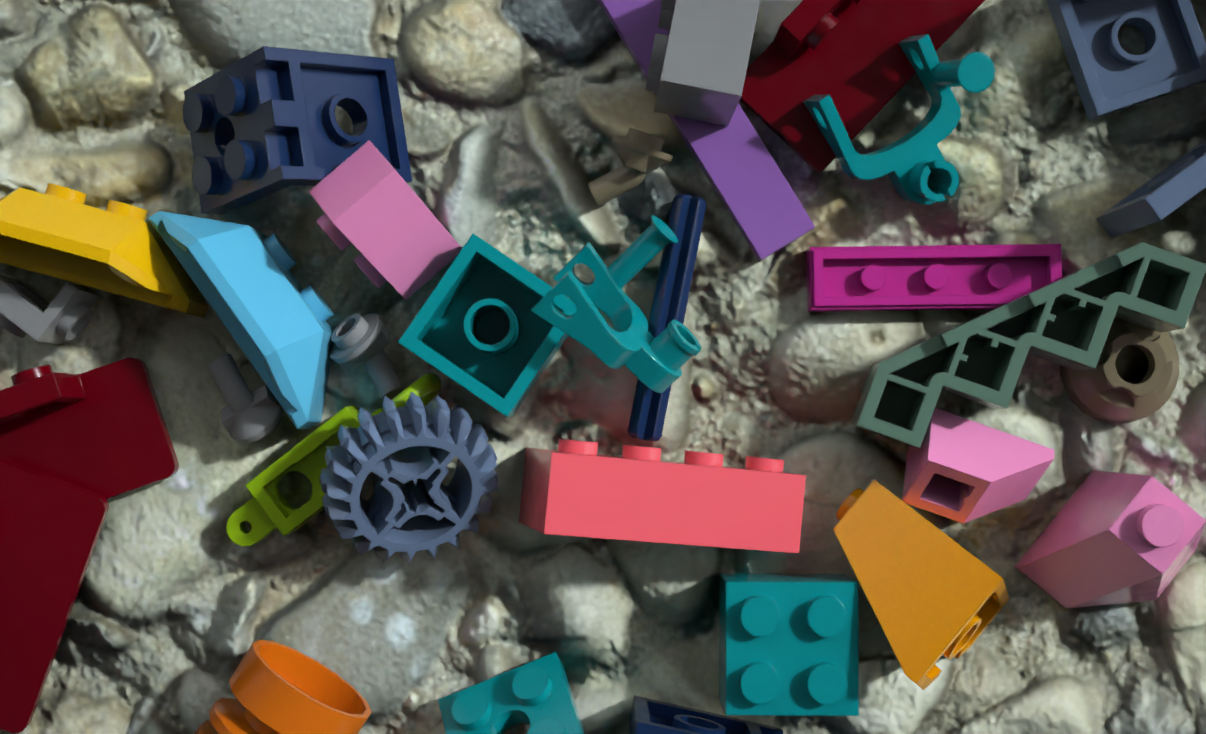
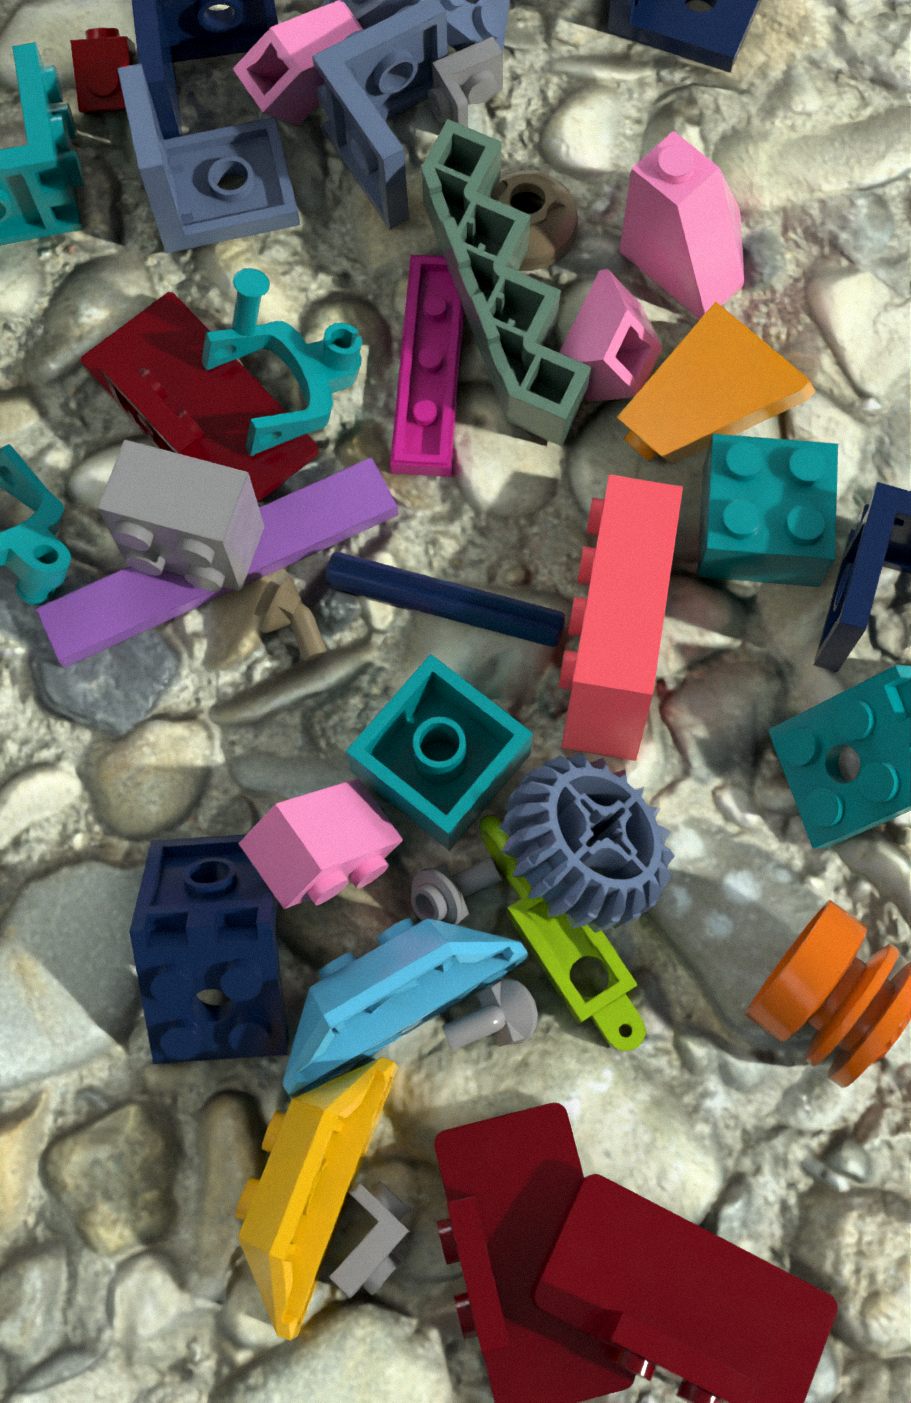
camera: 80 degrees left, 15 degrees down
teal piece [531,215,701,393] -> none

